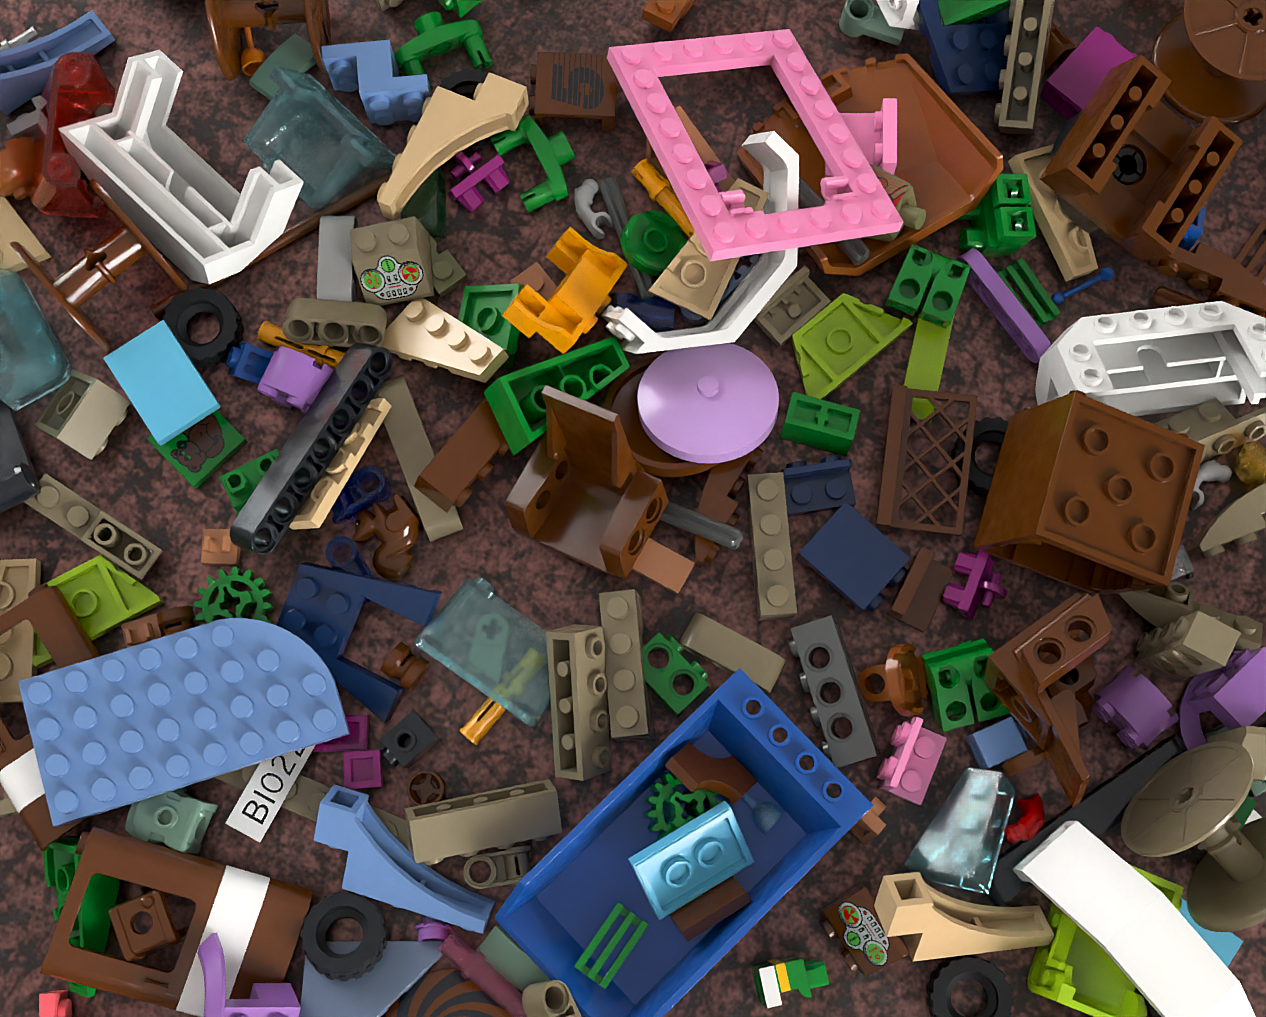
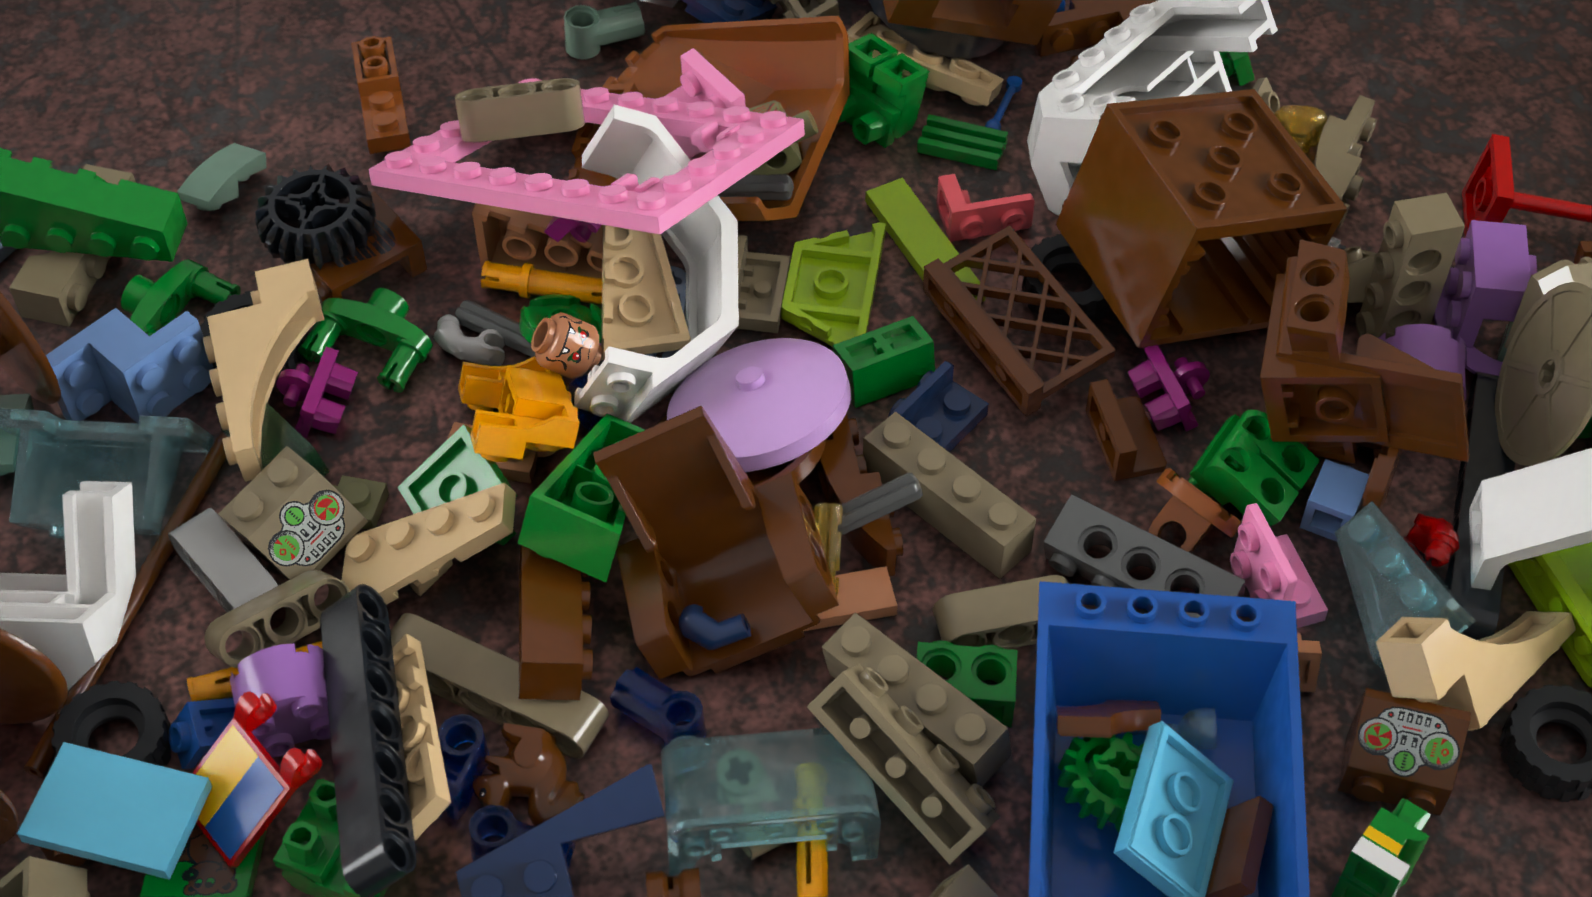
camera: 40 degrees left, 25 degrees down
dark blue panel [795,502,910,615] -> none
green hips [885,244,971,329] -> none
medium lavender beam [957,248,1051,363] -> none
none -> flag [192,691,323,868]
none -> black gear [255,164,376,270]
none -> dark tan beam [455,78,585,142]
none -> nougat head [531,312,603,379]
none -> clear blue piece [610,667,707,756]
none -> dark blue arm [678,604,751,650]
none -> clear yellow axle [814,503,843,596]
none -> coral bracket [936,174,1035,242]

